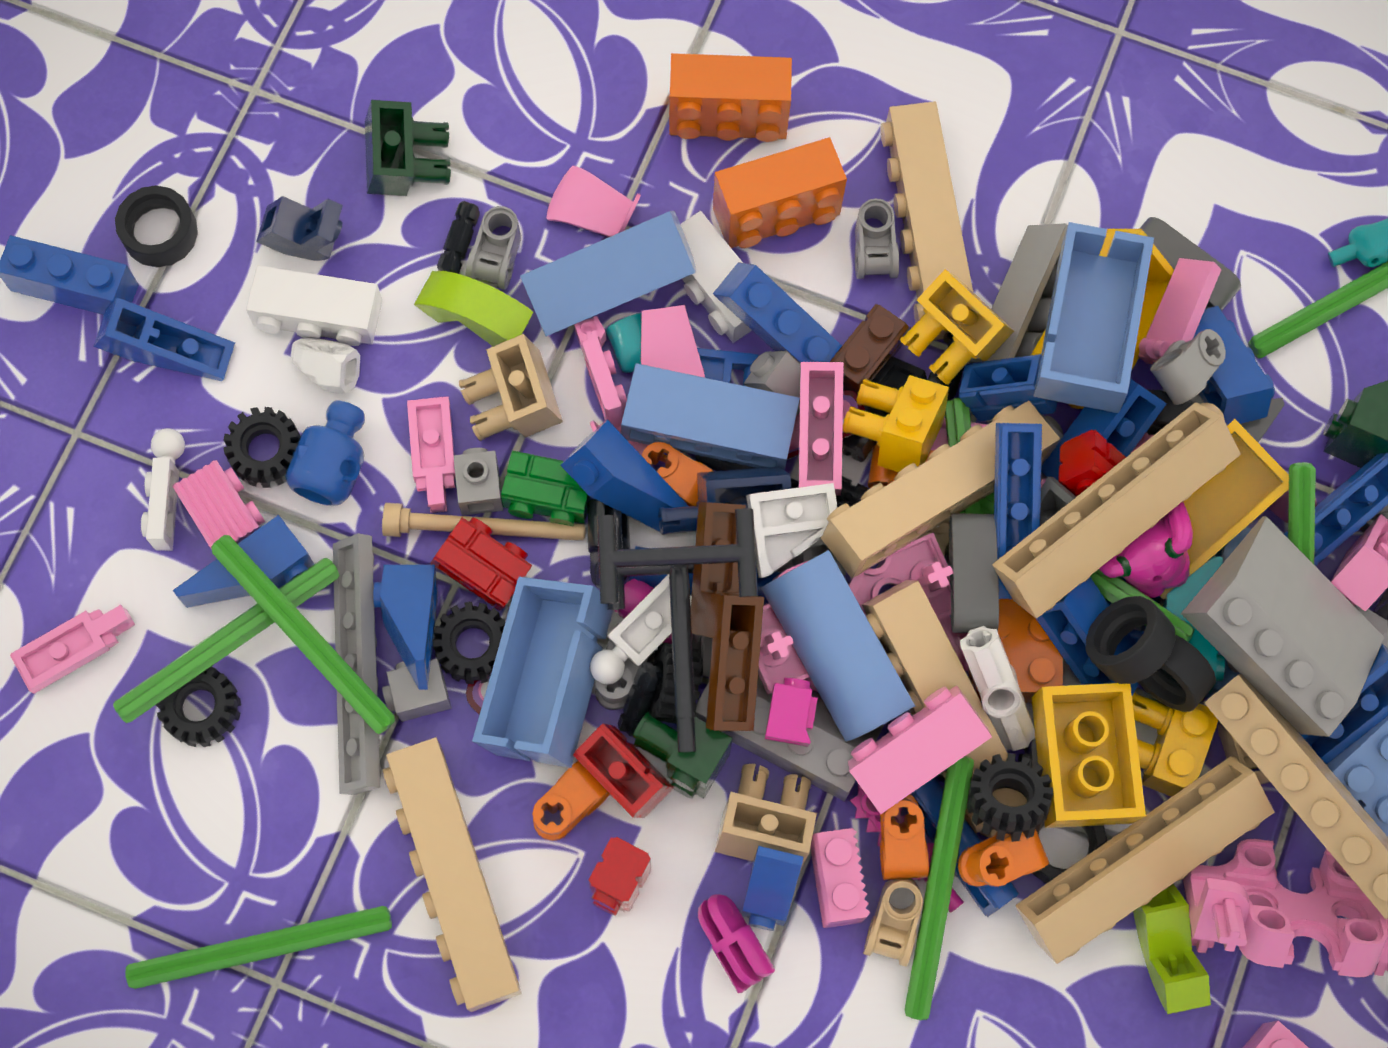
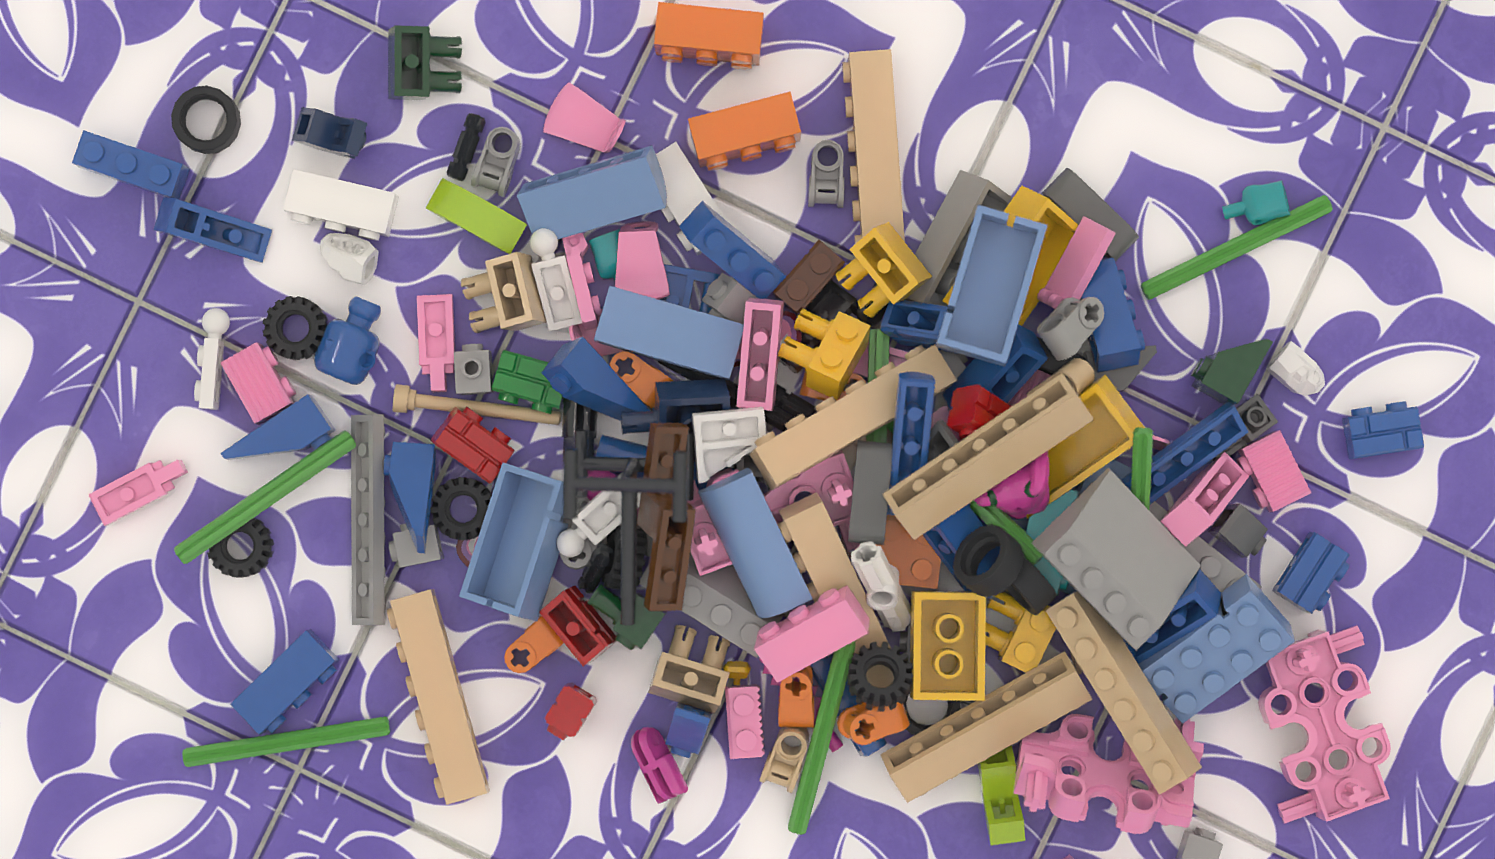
camera: 10 degrees right, 15 degrees up
bright green axle [211,535,395,734] -> none
dark pink window [765,678,818,747] -> none
none -> blue brick [230,629,340,735]
none -> white plate [530,228,582,331]
none -> yellow rock [723,661,751,685]

